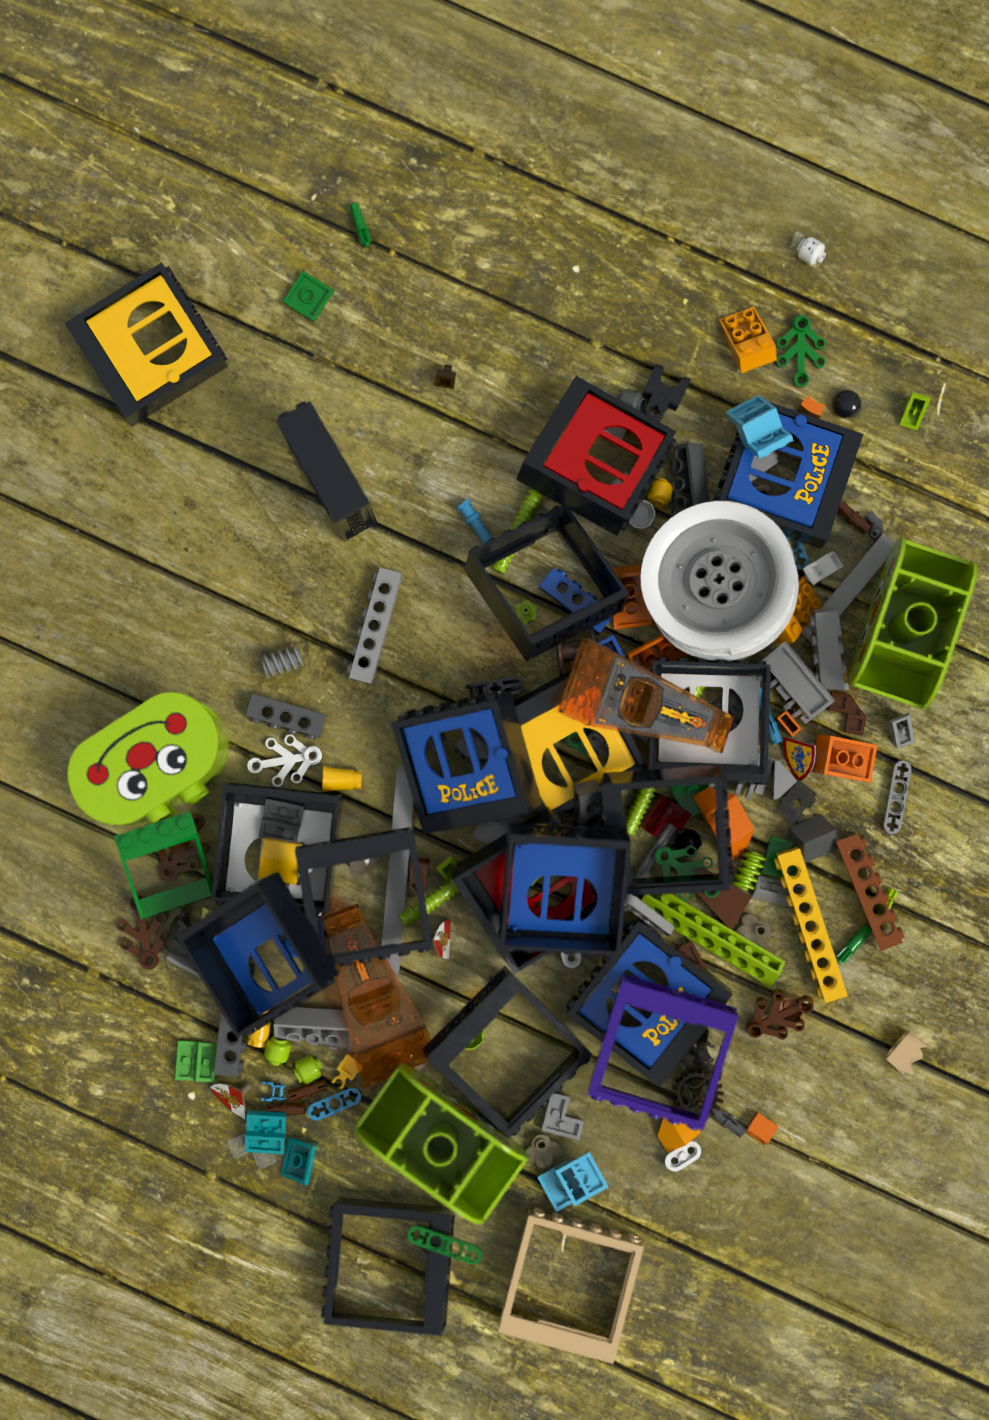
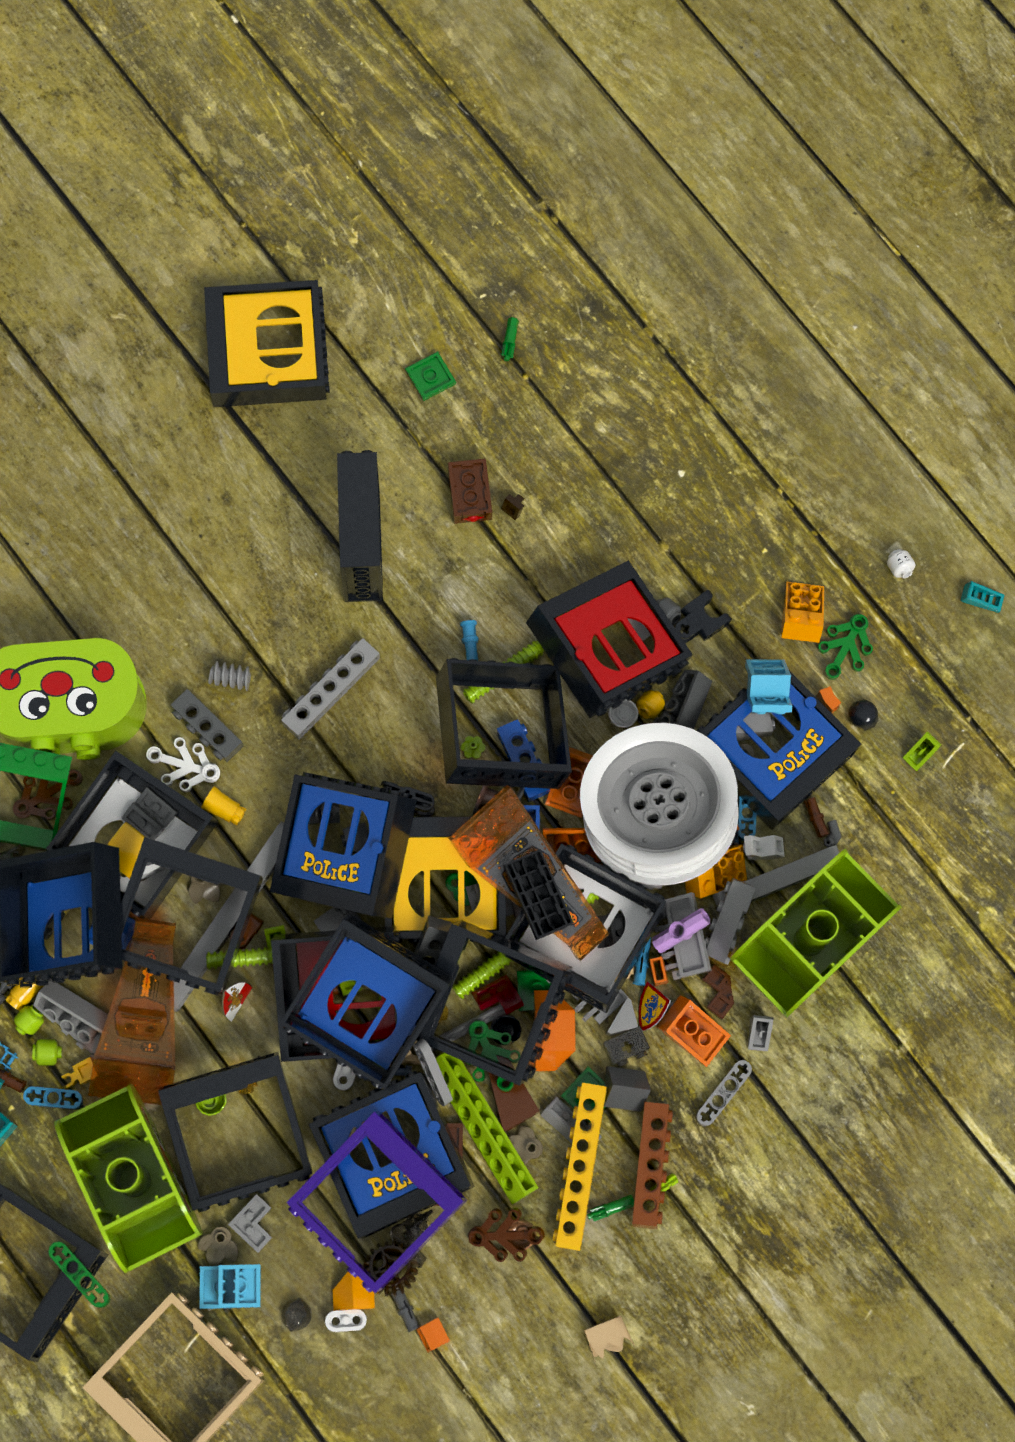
camera: 20 degrees right, 10 degrees down
reddish brown pin [287,1078,328,1102] -> none
lime piece [730,849,767,892] -> none
none -> clear smoke hat [281,1297,312,1332]
none -> reddish brown piece [448,458,492,524]
none -> black piece [503,849,574,940]
none -> lavender piece [652,908,711,953]
none -> teal slope [960,581,1005,613]

